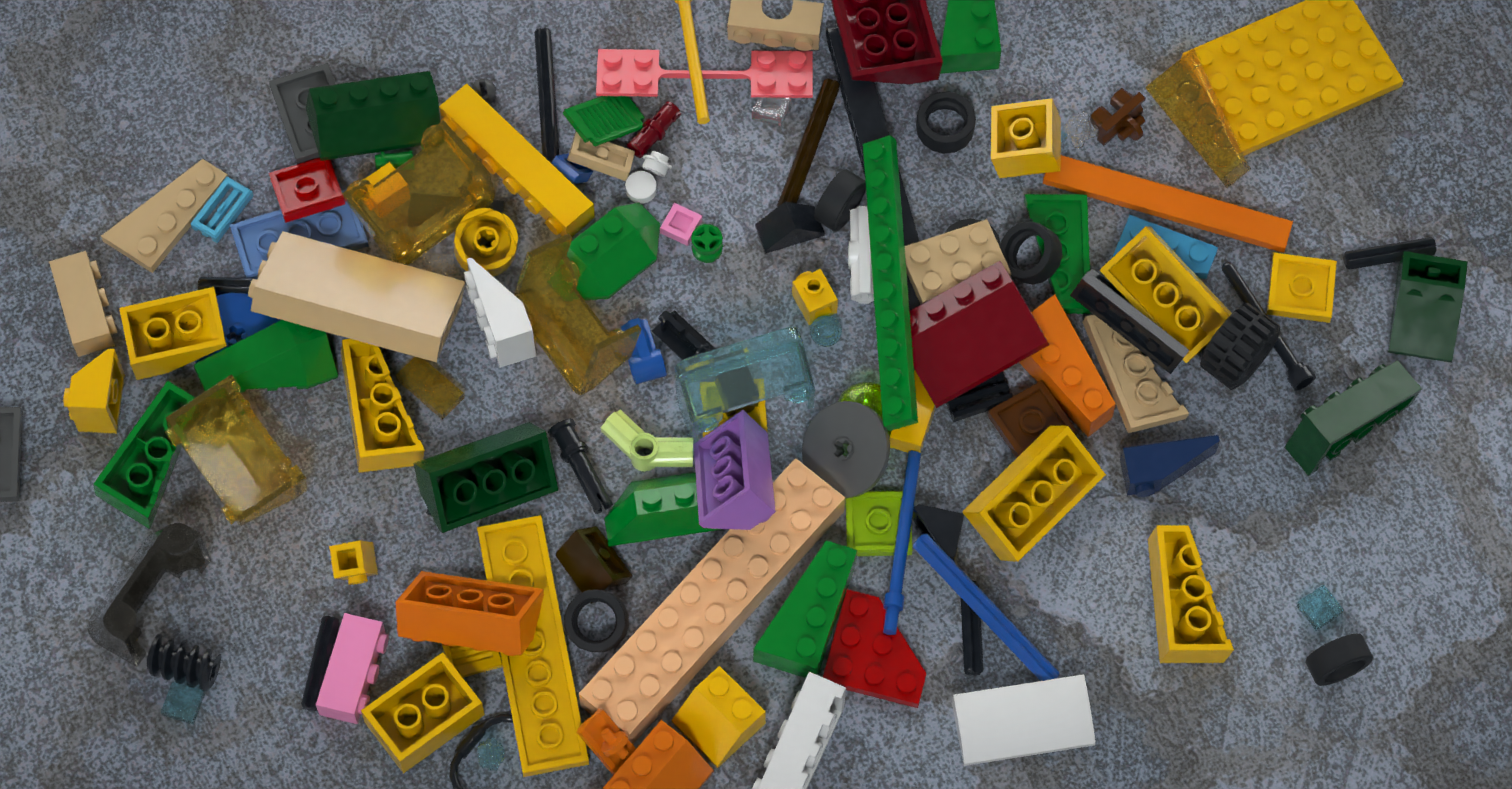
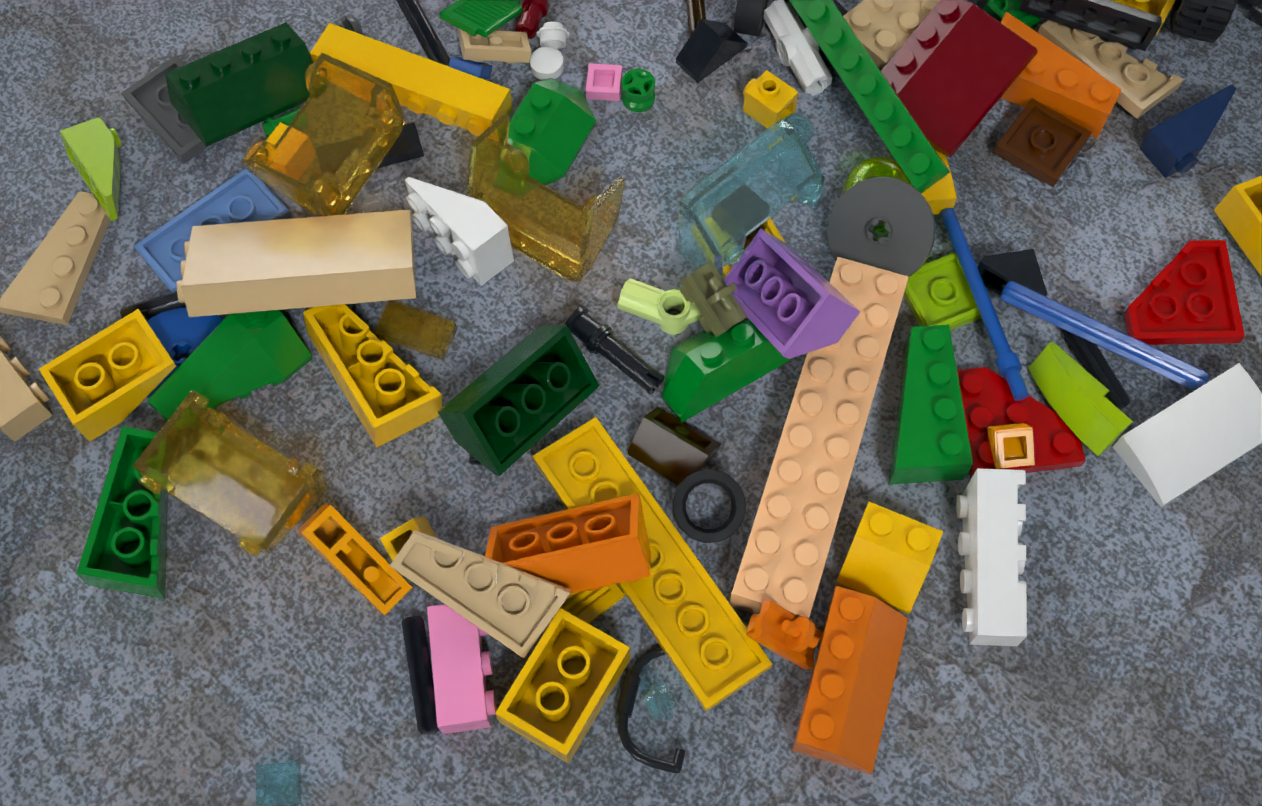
camera: 20 degrees left, 0 degrees up
yellow slope [63,349,125,434] -> none
clear smoke windscreen [87,523,211,667] -> none
black piece [147,634,221,691] -> none
medium azure tile [190,177,254,243] -> none
red tile [269,157,346,223] -> none
yellow brick [454,208,518,277] -> none
blue piece [621,318,667,385] -> none
black hinge [652,310,719,373] -> none
black tile [946,371,1013,422] -> none
yellow brick [962,426,1106,562] -> none
none -> lime slope [60,117,122,221]
none -> light orange slope [296,504,413,616]
none -> tan wing [390,530,571,658]
none -> olive hips [680,261,746,337]
none -> light orange slope [987,423,1035,469]
none -> lime slope [1028,341,1133,456]
none -> red plate [1124,240,1245,345]

